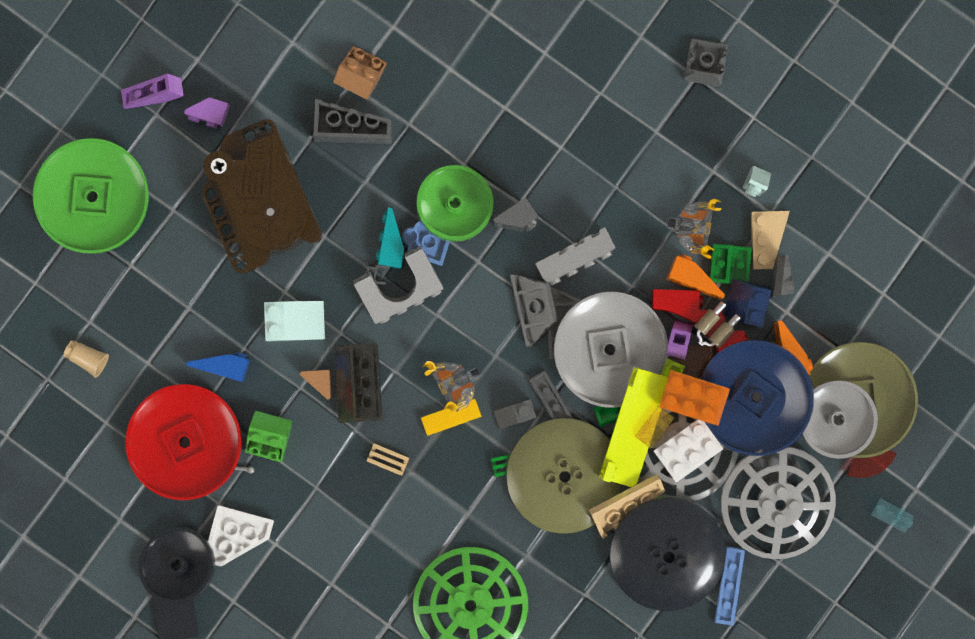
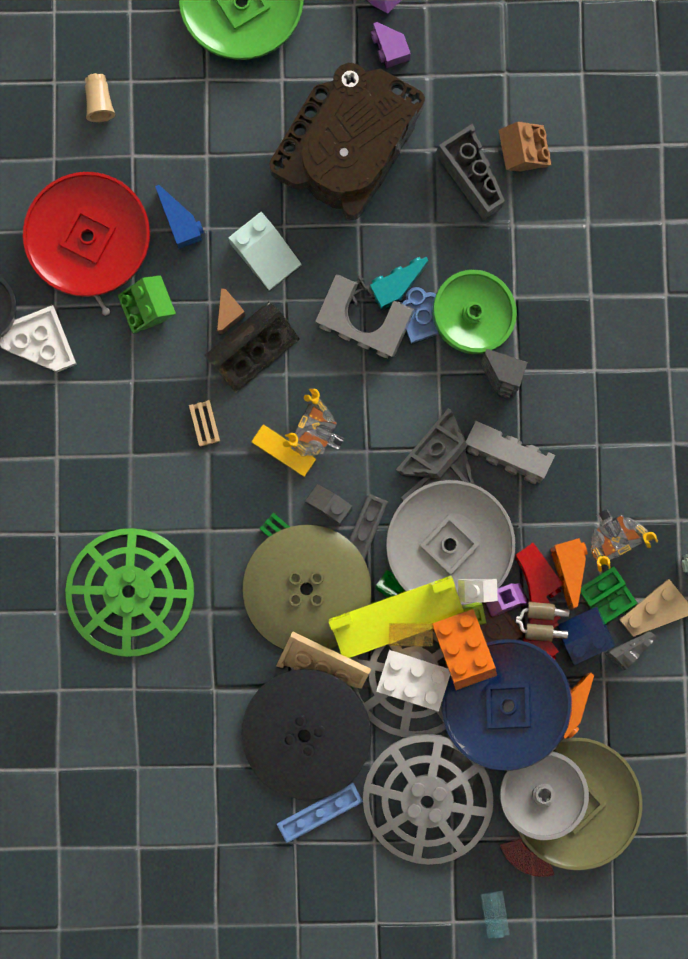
camera: 55 degrees right, 5 degrees down
none -> white slope [458,579,498,602]

